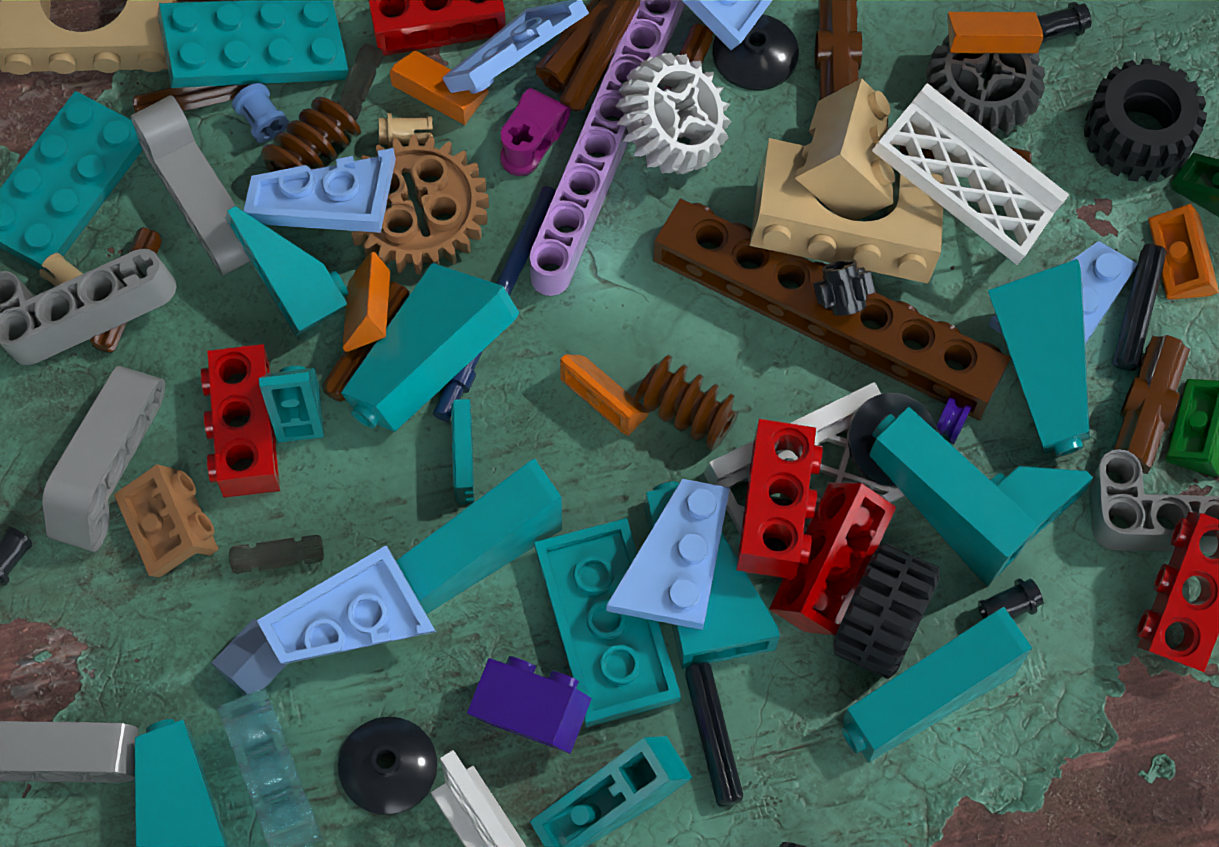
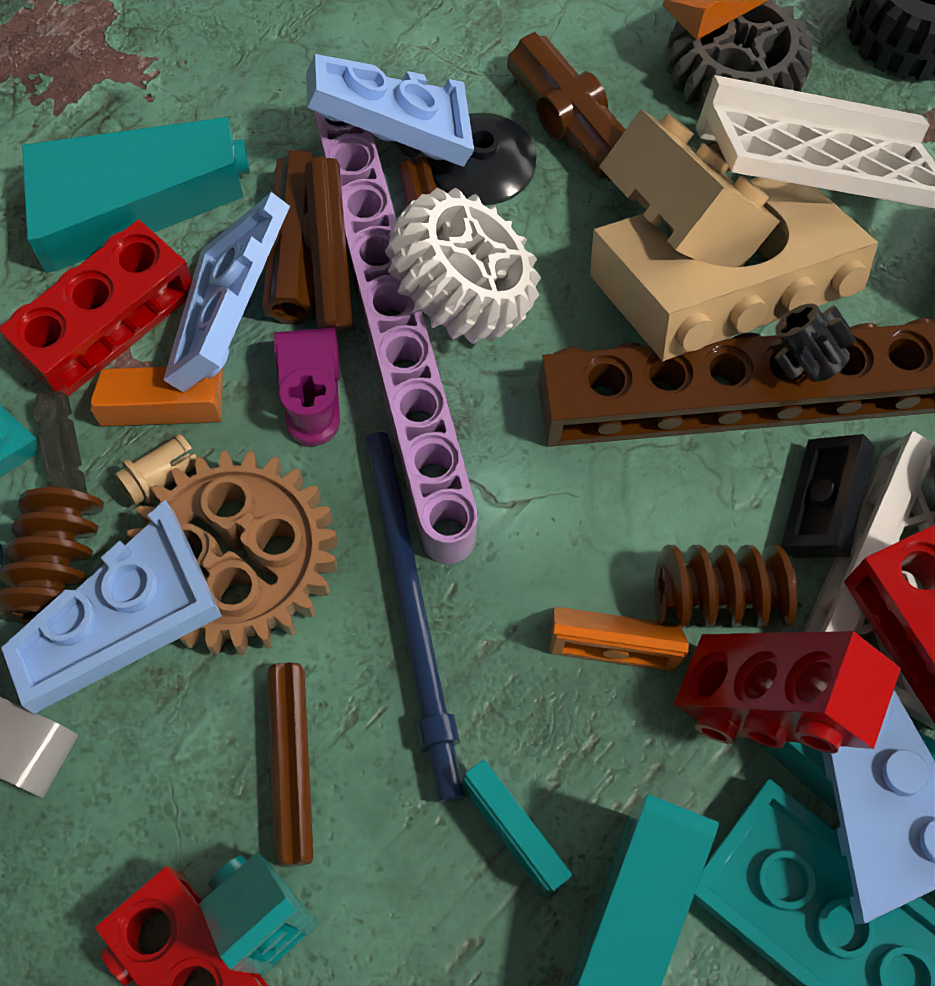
camera: 35 degrees left, 0 degrees up
teal slope [225,206,348,337] -> none
teal slope [341,263,520,432] -> none
orange slope [342,252,390,352] -> none
none -> red brick [673,631,901,753]
none -> black plate [780,434,875,558]

